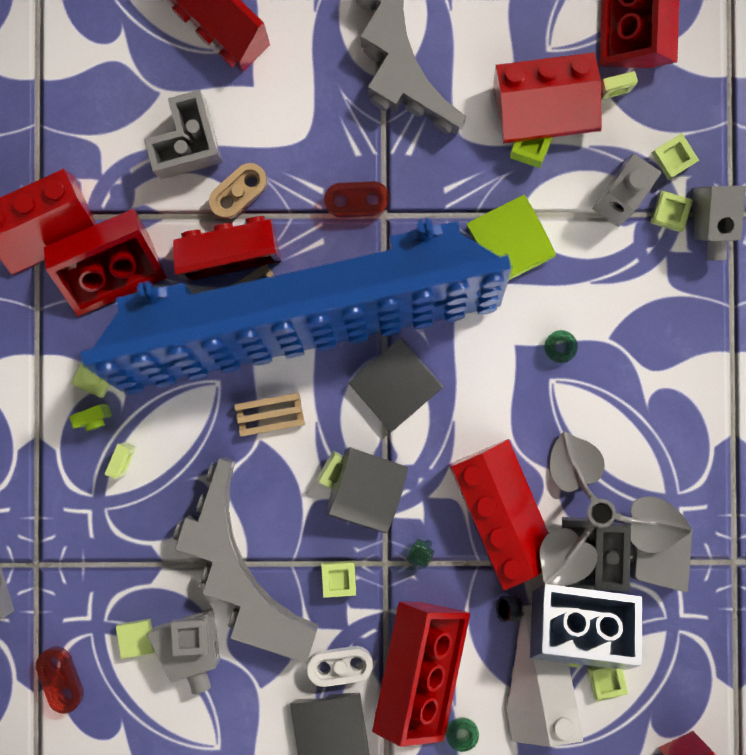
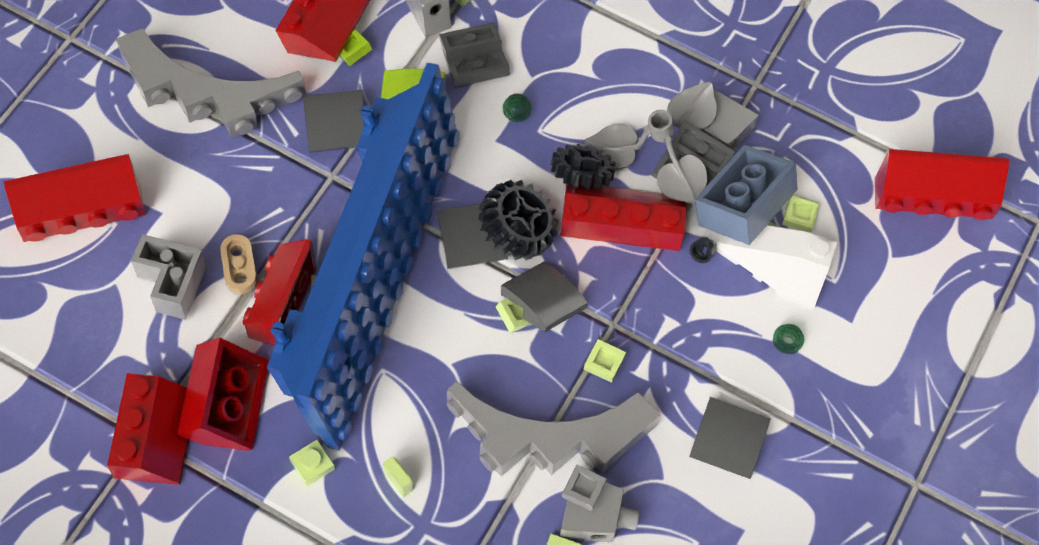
camera: 65 degrees left, 25 degrees down
lime plate [69,404,112,432] -> none
tan tile [234,393,305,437] -> none
white plate [307,646,373,687] -> none
clear red plate [324,181,390,218] -> none
red slope [372,601,470,747] -> none
clear green plate [406,538,435,571] -> none
none -> dark grey slope [303,90,364,153]
none -> dark grey slope [439,23,510,87]
none -> black gear [478,179,559,261]
none -> black gear [550,144,616,190]

